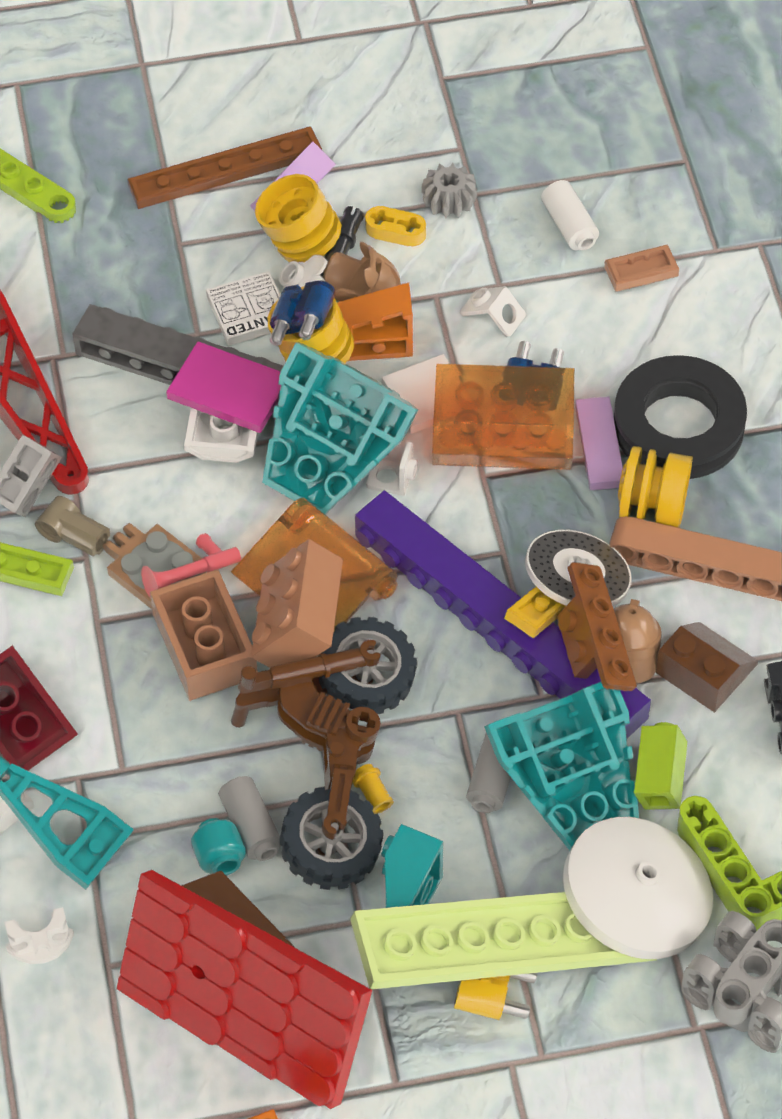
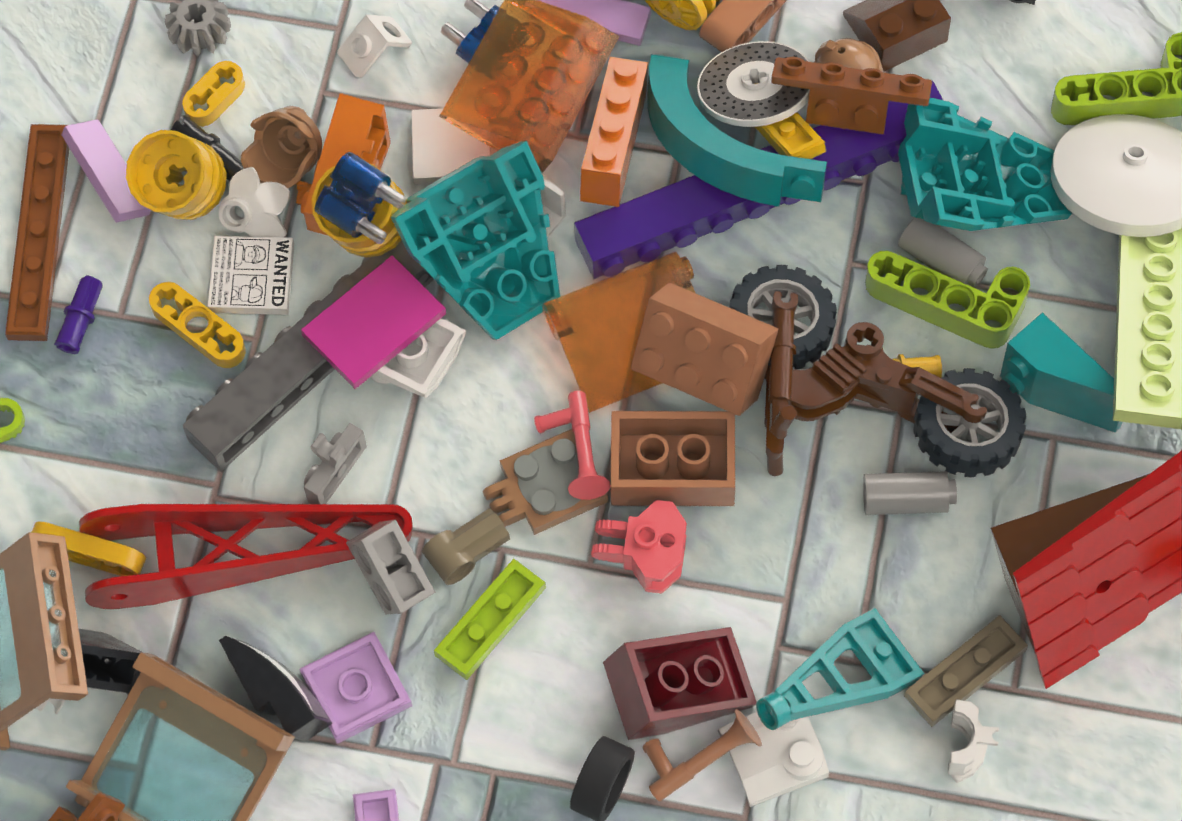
camera: 65 degrees left, 10 degrees up
teal head [191,818,246,876] -> none
lime brick [634,722,688,810] -> none
none -> dark purple axle [54,275,103,354]
none -> yellow beam [149,282,246,368]
none -> light grey plate [304,423,367,504]
none -> orange brick [580,57,648,207]
none -> coral hinge [591,500,687,594]
none -> teal arch [647,54,827,207]
none -> lime beam [865,251,1030,349]
none -> dark tan plate [904,615,1028,727]

